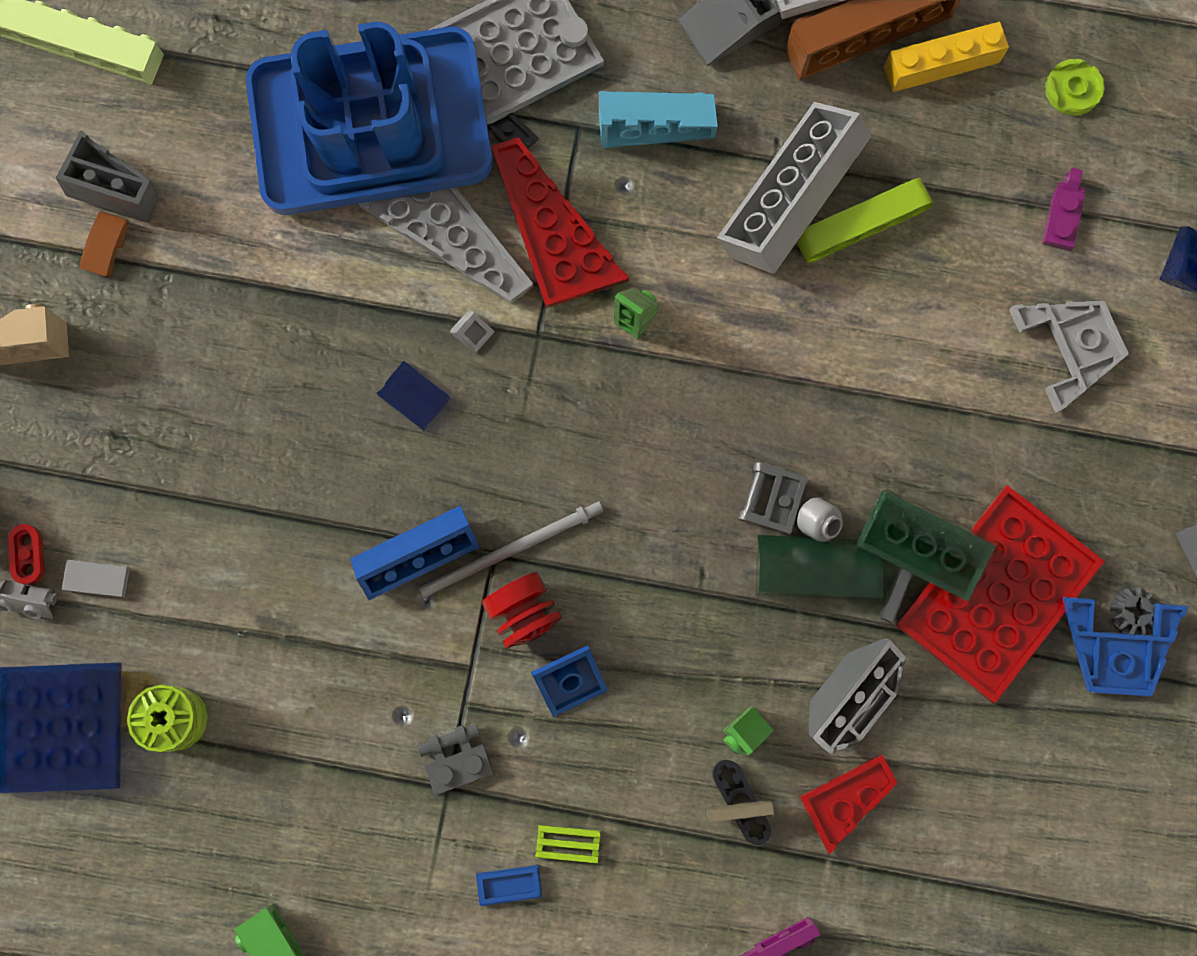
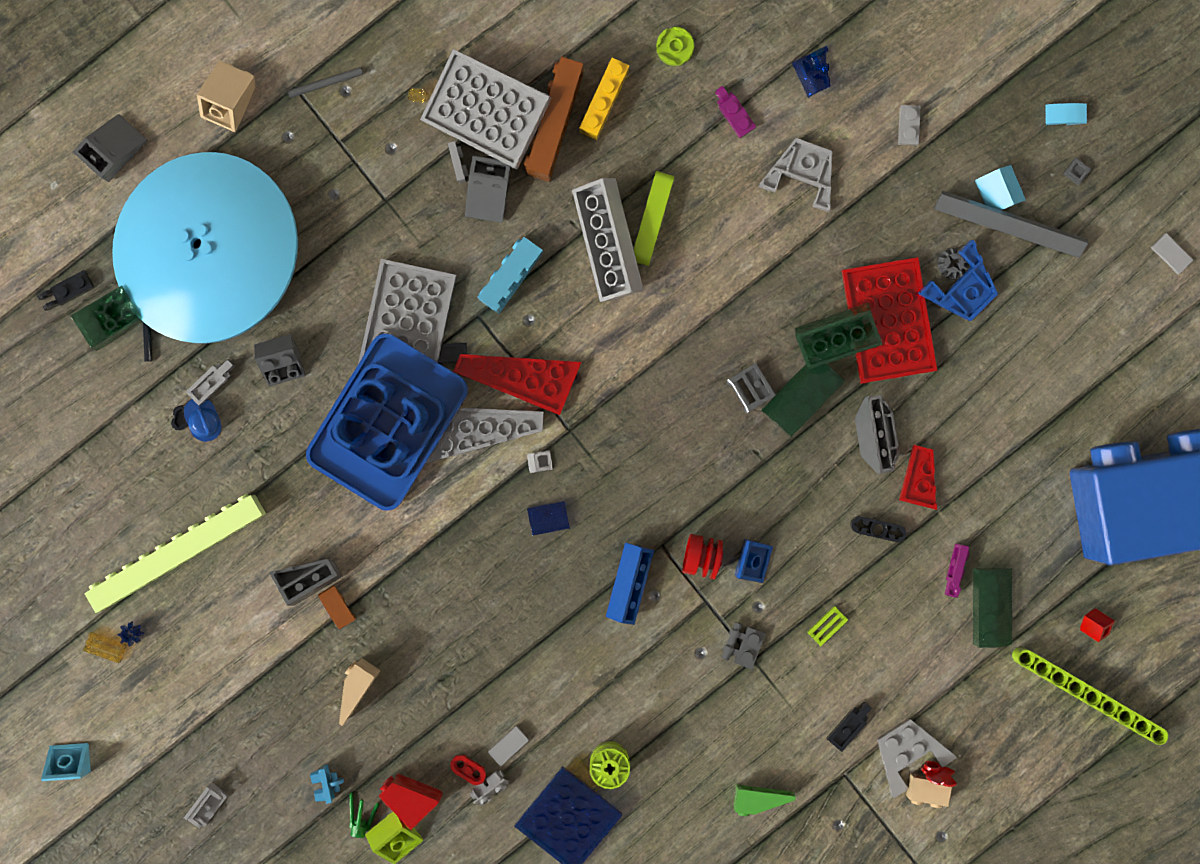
camera: 50 degrees left, 10 degrees up
light grey bar [419,501,604,598] -> none
blue tile [476,864,542,906] -> none
light grey tile [559,16,588,47] -> none
bright green slope [614,287,659,340] -> none
dark tan tile [707,800,774,822] -> none
bright green slope [723,706,774,756] -> none
light grey head [797,498,843,542] -> none
dark grey tile [880,564,914,623] -> none

